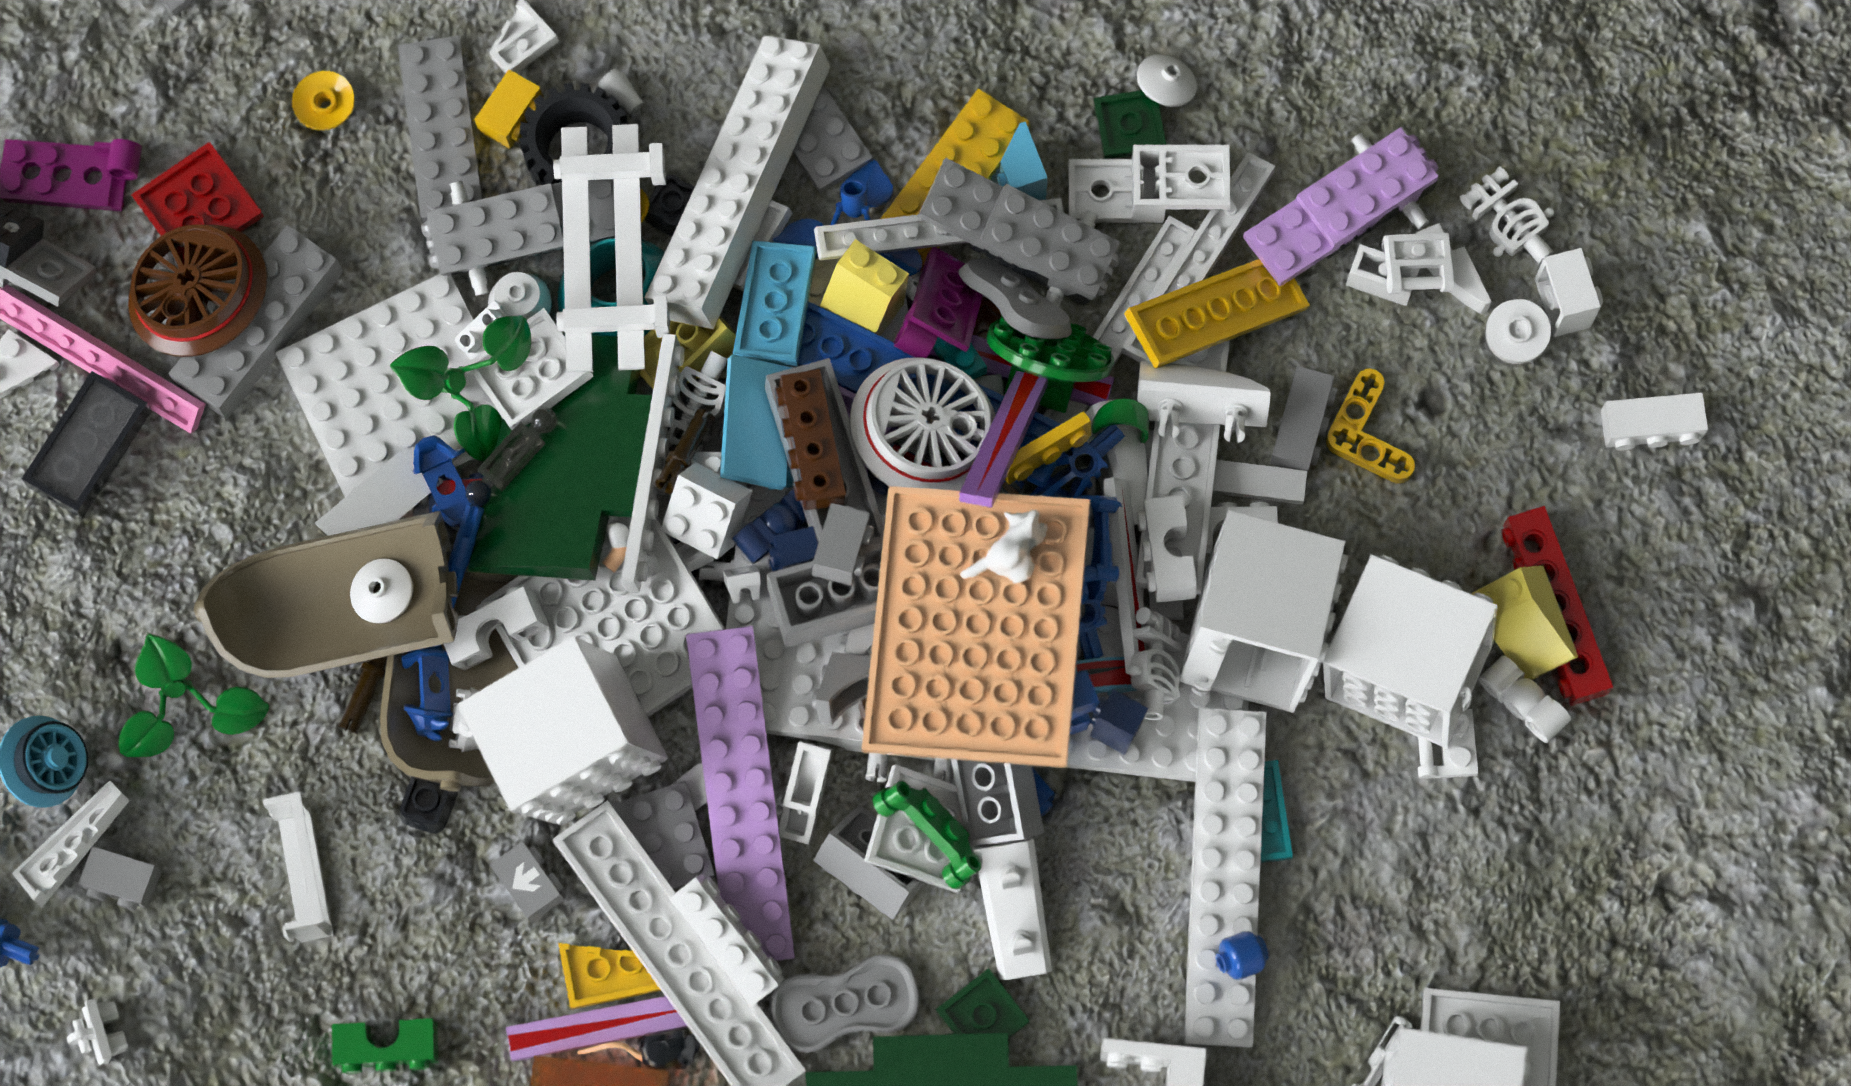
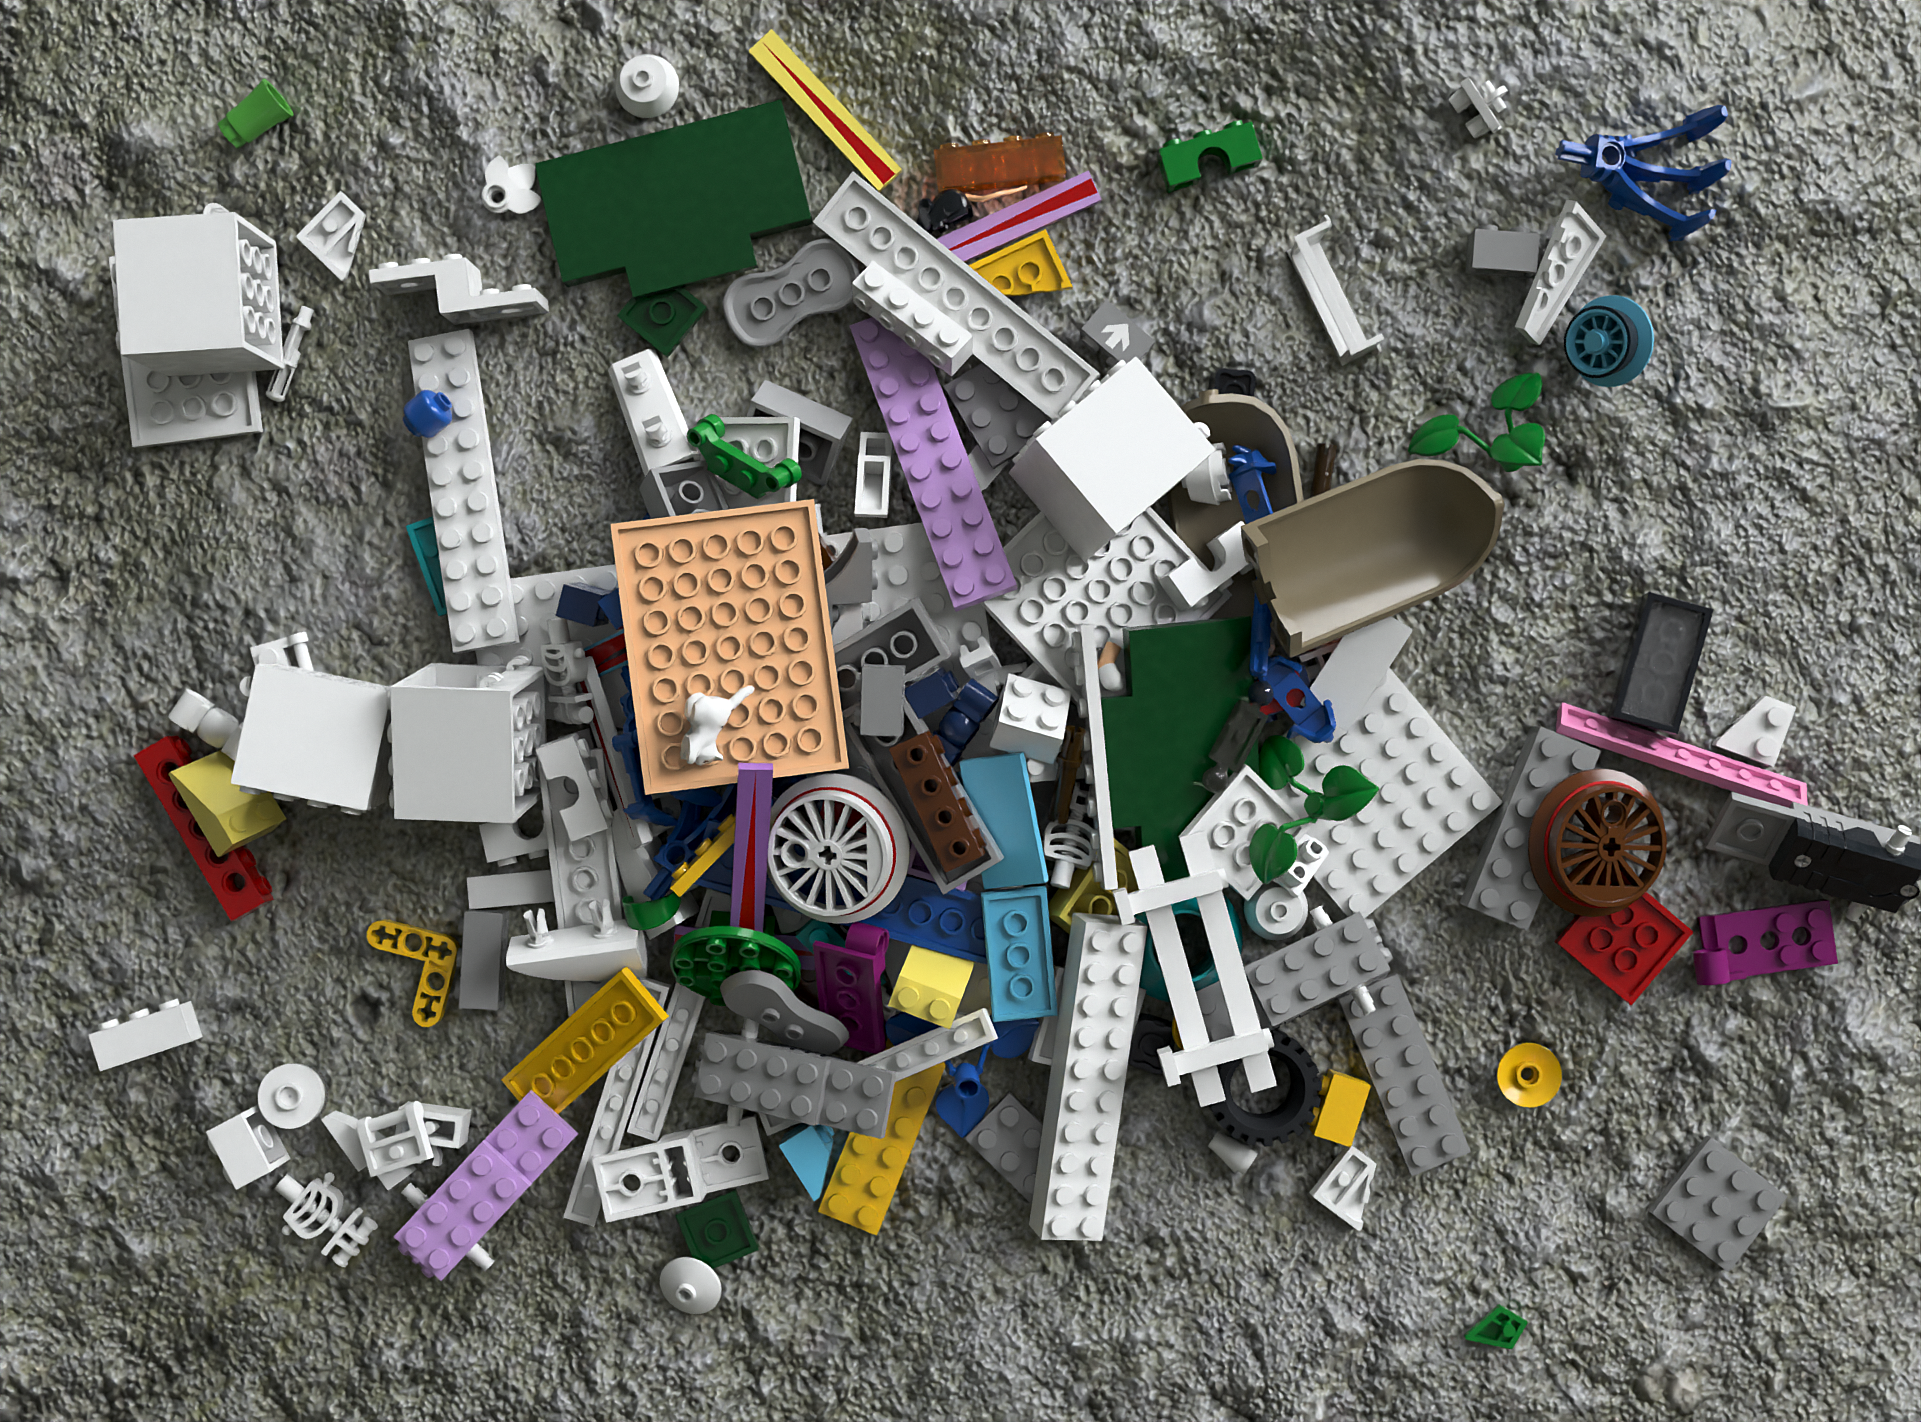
camera: 165 degrees right, 15 degrees up
white dish [350,559,413,624] -> none

